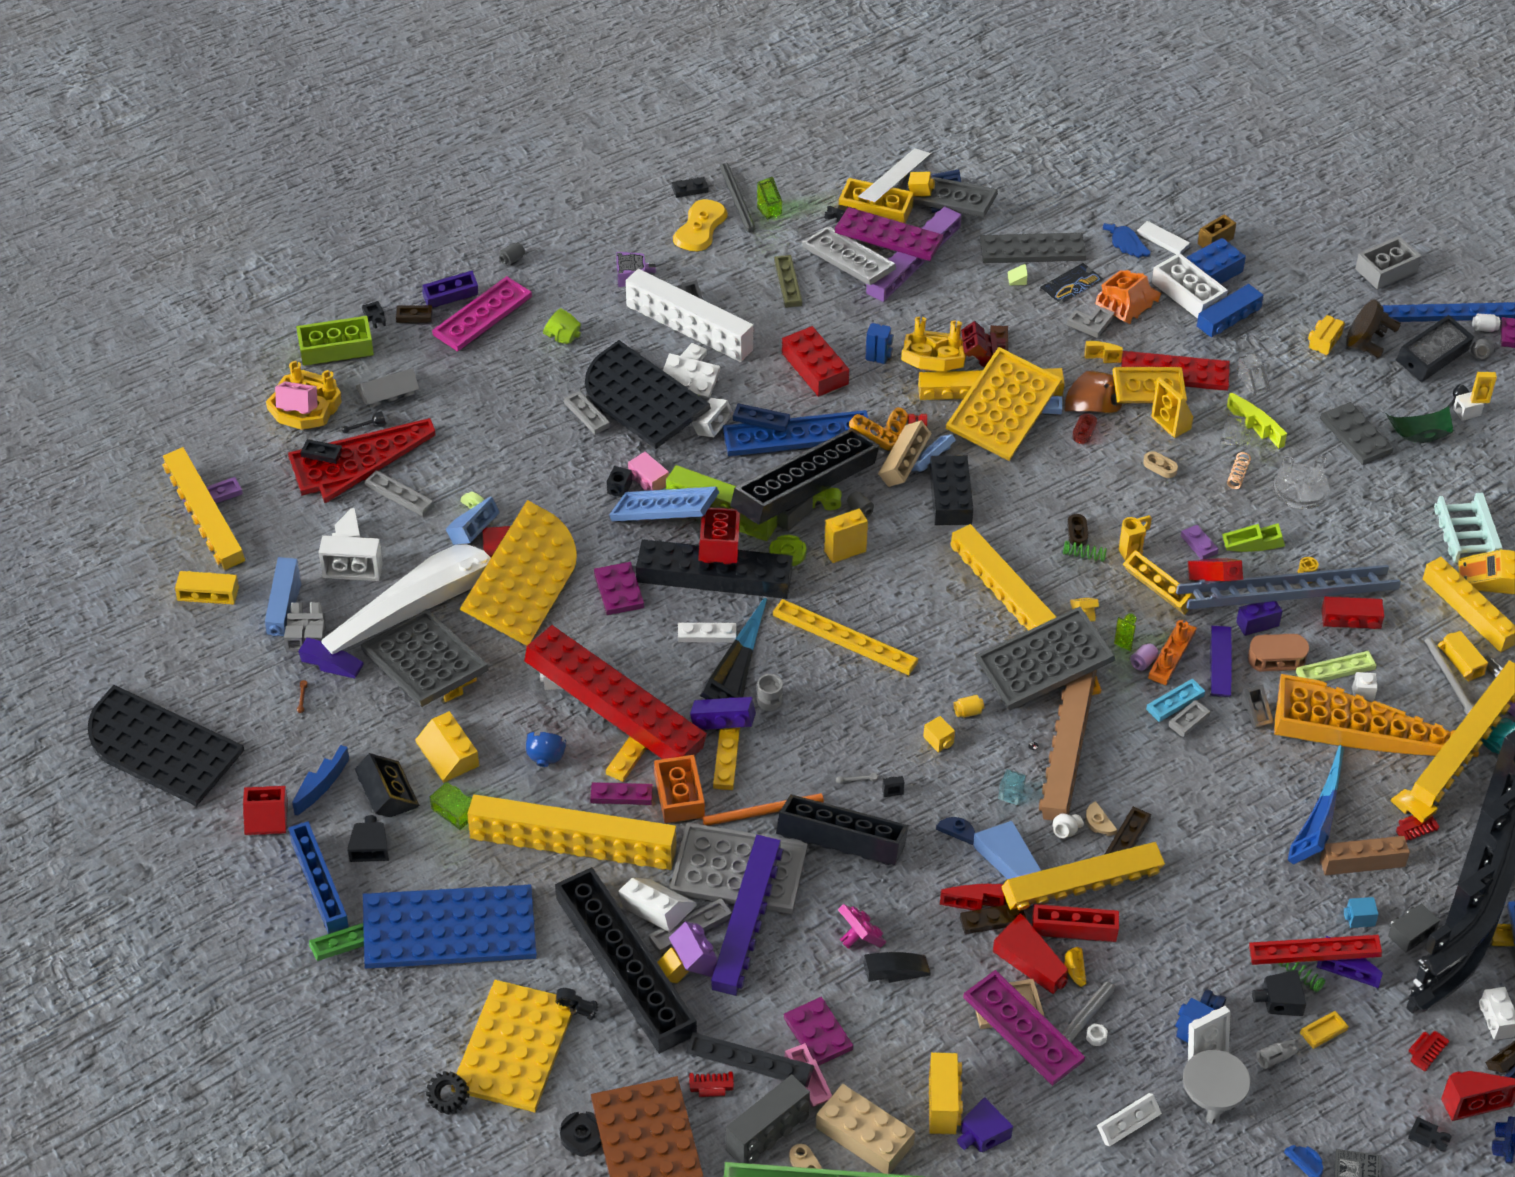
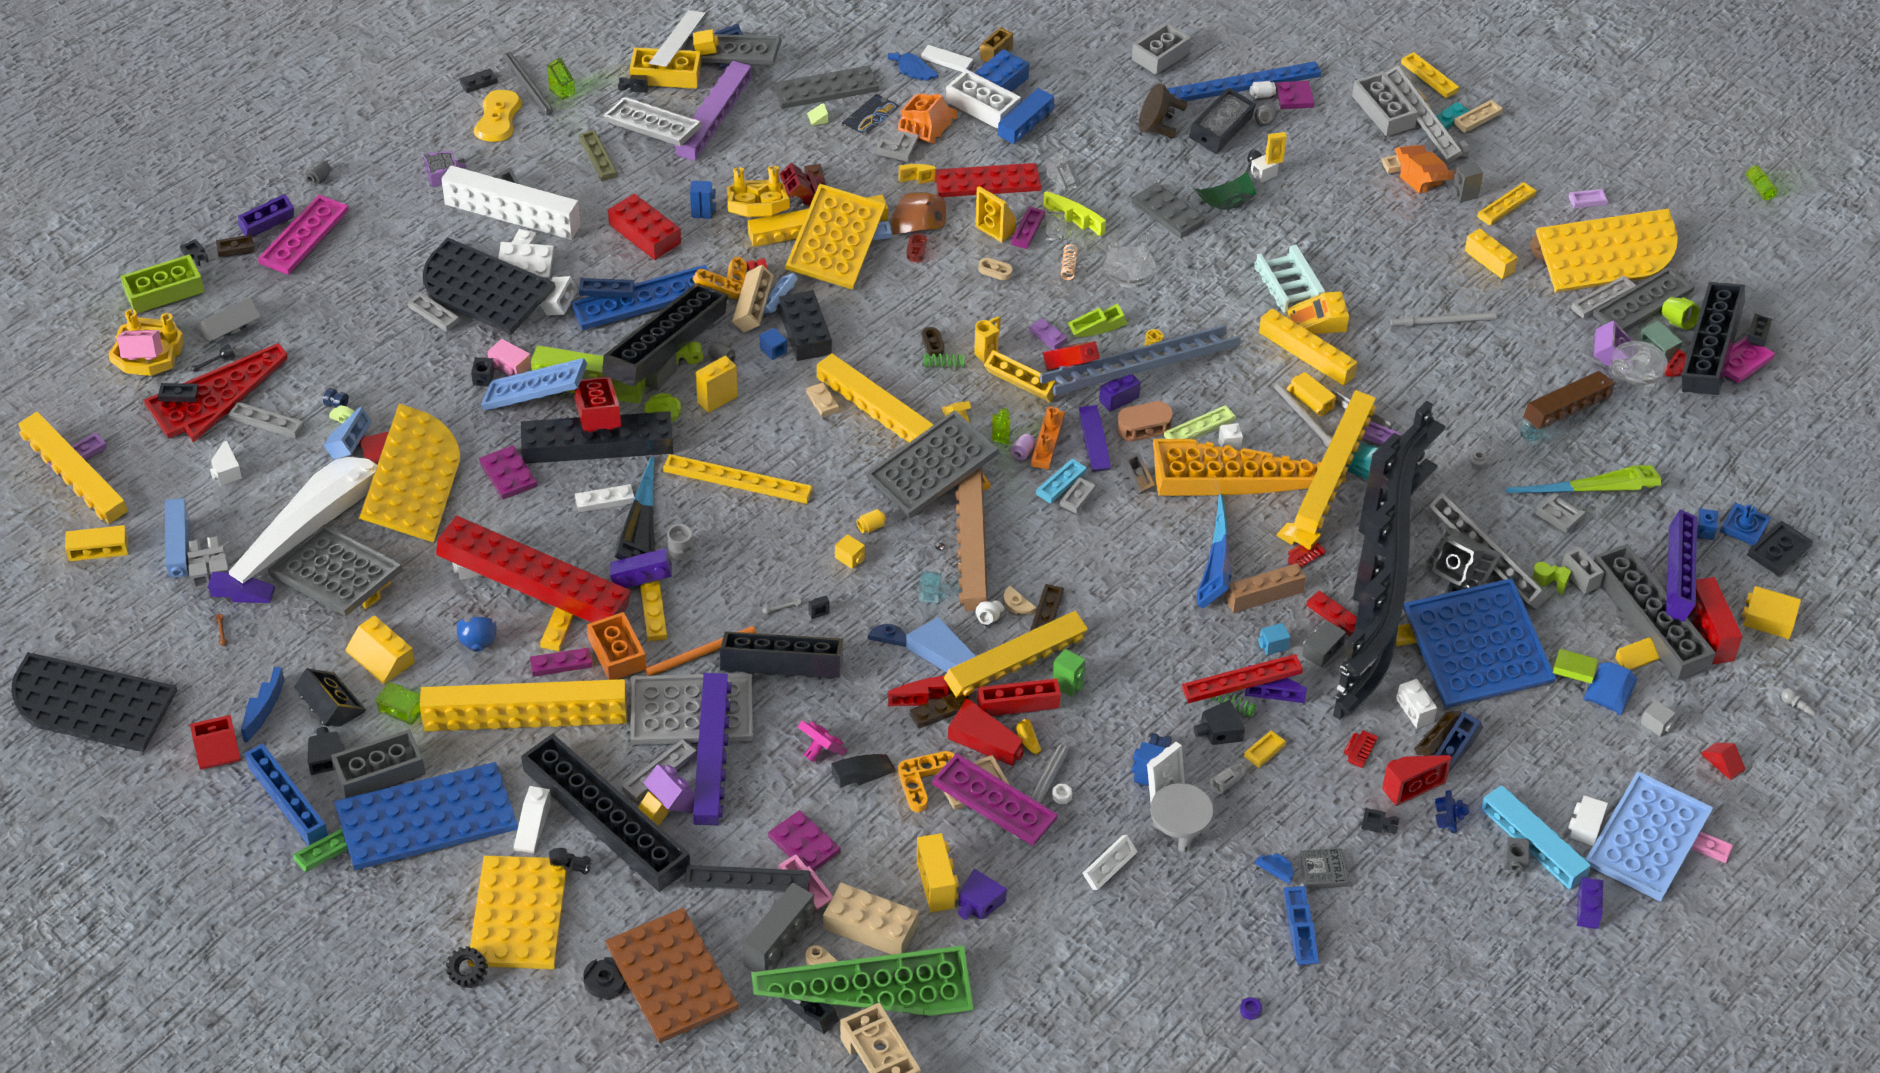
camera: 15 degrees left, 0 degrees up
white brick [319,535,383,581] -> none
lime helmet [543,308,581,345] -> none
white slope [618,878,697,932] -> none
red piece [689,1071,734,1097] -> none
magenta plate [835,207,944,261] -> none
yellow plate [1112,367,1187,403] -> none
yellow brick [1308,315,1345,355] -> none
red brick [1321,596,1384,629] -> none
none -> dark blue wheel [323,388,349,408]
none -> dark grey brick [331,729,426,798]
none -> white slope [514,786,551,854]
none -> blue brick [759,328,787,360]
none -> tan plate [806,383,839,417]
none -> light orange beam [898,751,954,812]
none -> magenta plate [1011,206,1045,249]
none -> bright green brick [1053,649,1086,697]
none -> red plate [1306,590,1357,636]

